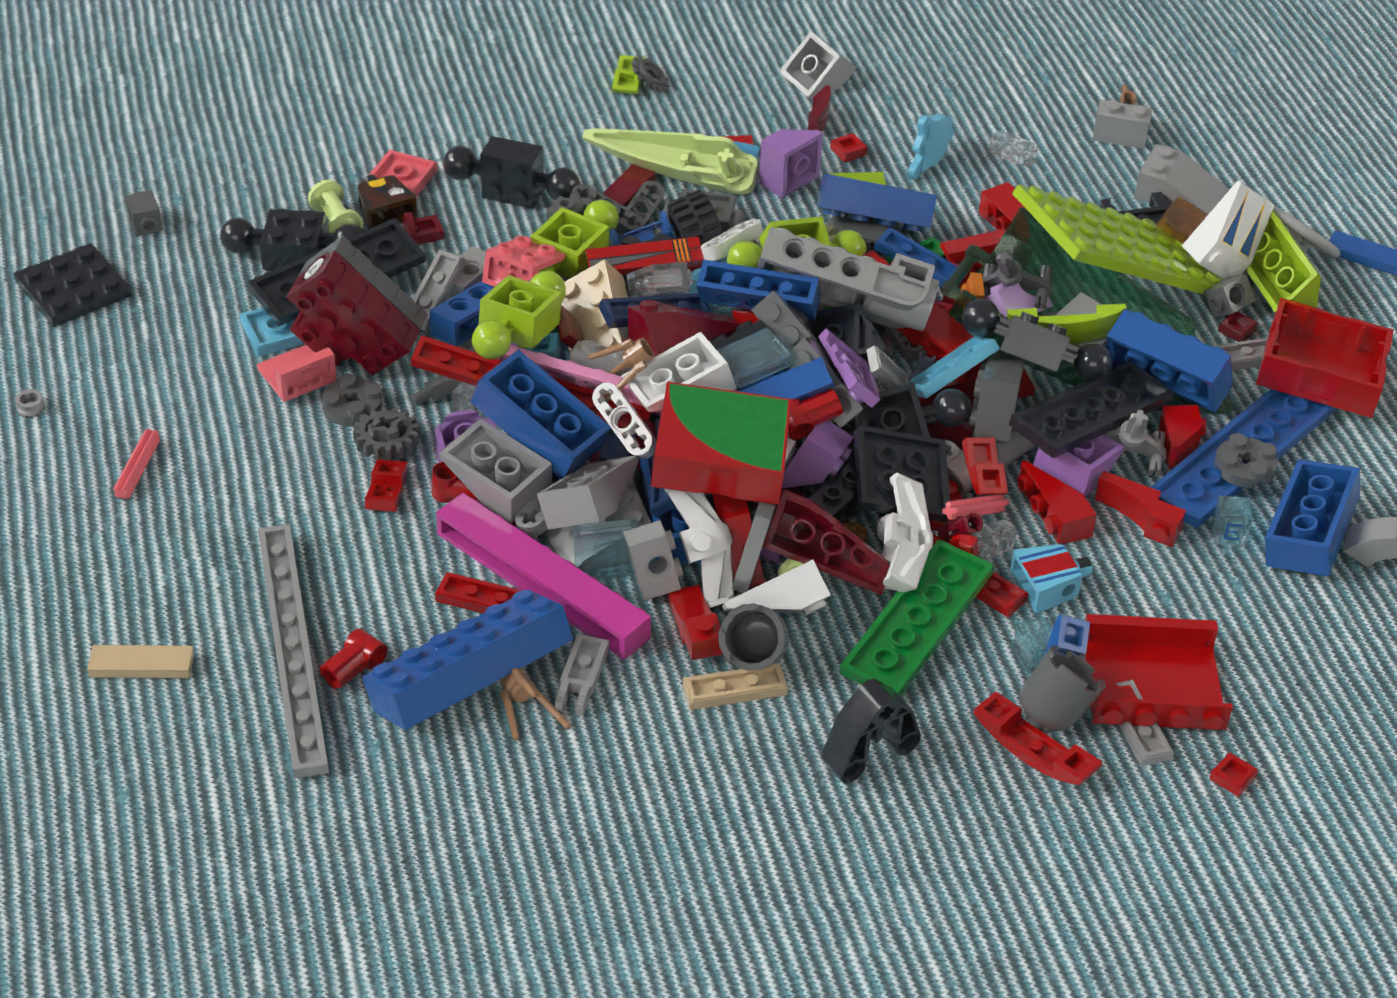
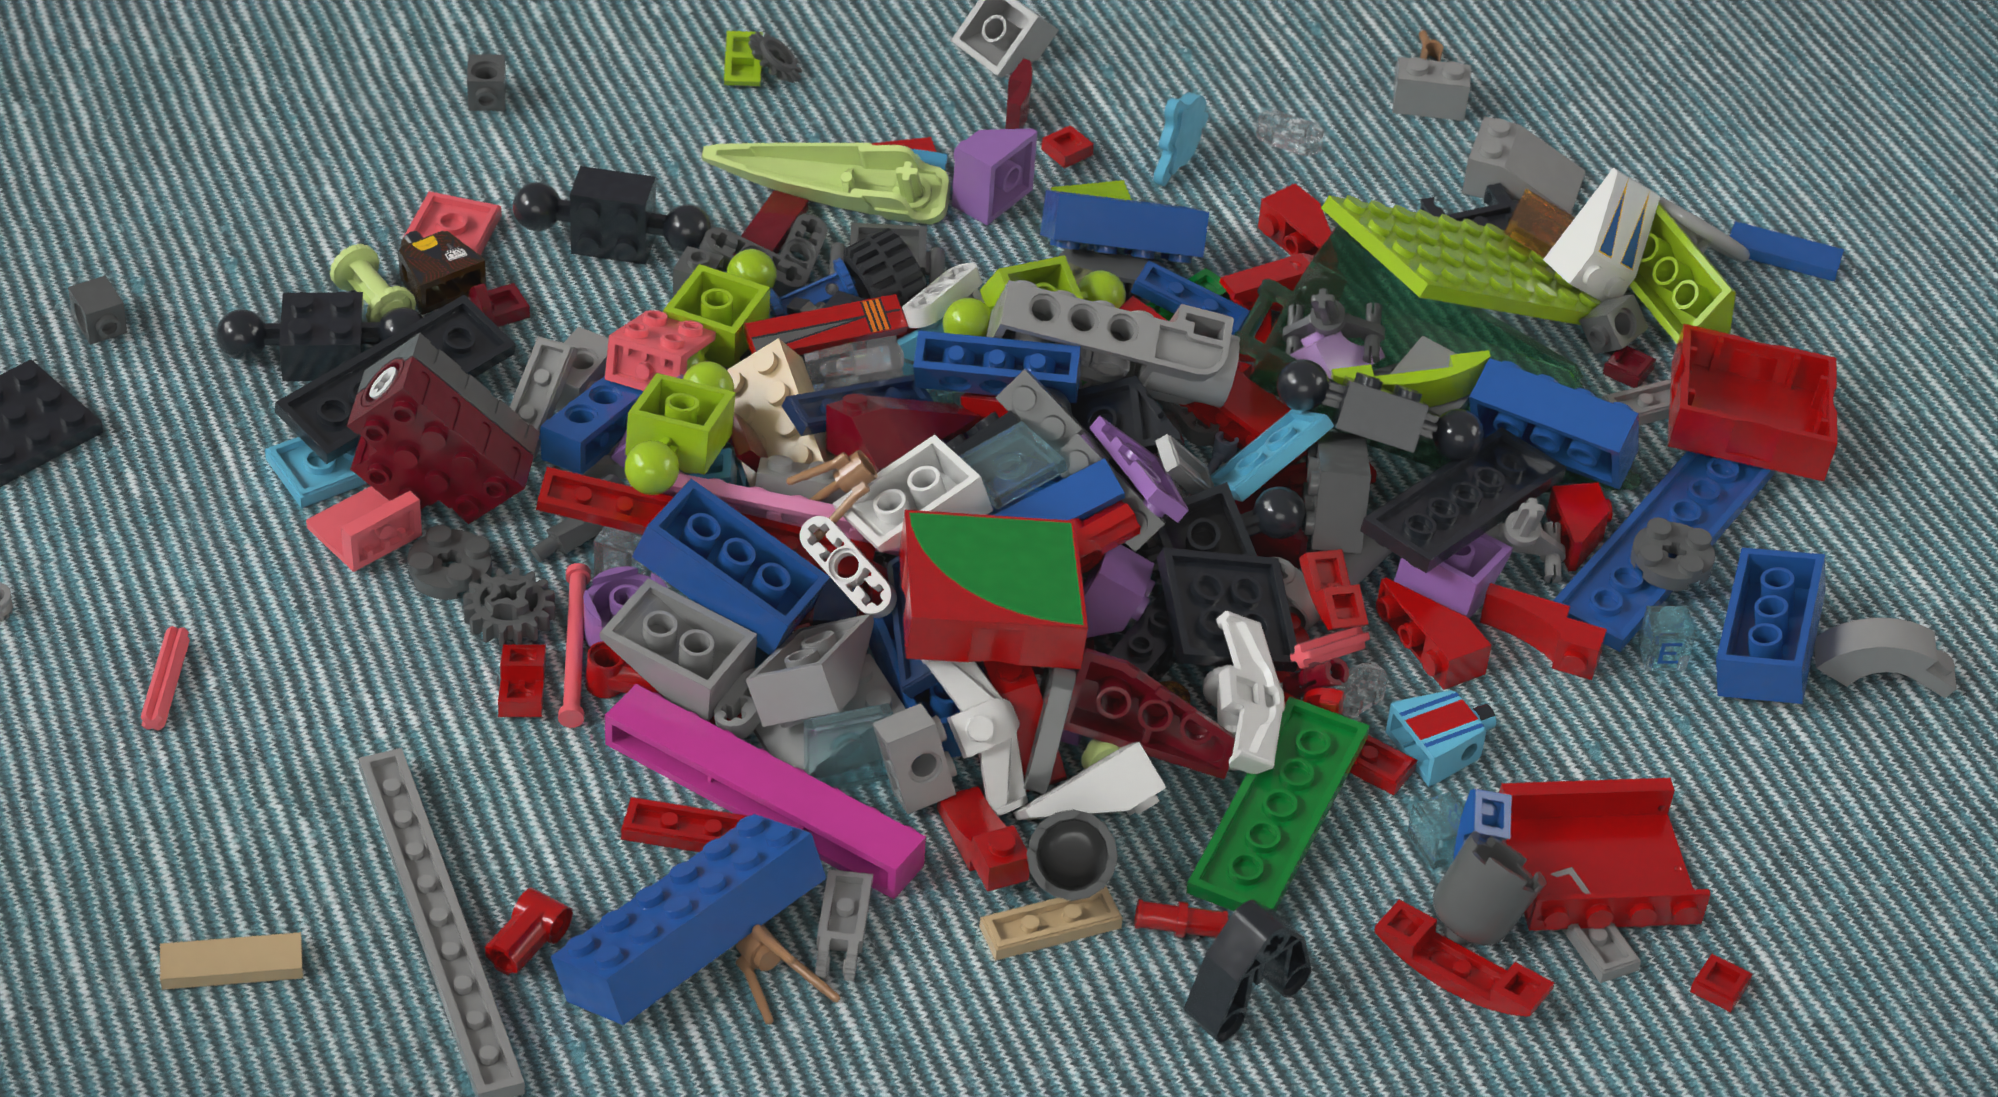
camera: 10 degrees left, 0 degrees up
orange plate [960,272,985,307] -> none
none -> dark grey brick [467,54,506,111]
none -> coral bar [558,563,591,728]
none -> red pin [1134,899,1228,938]

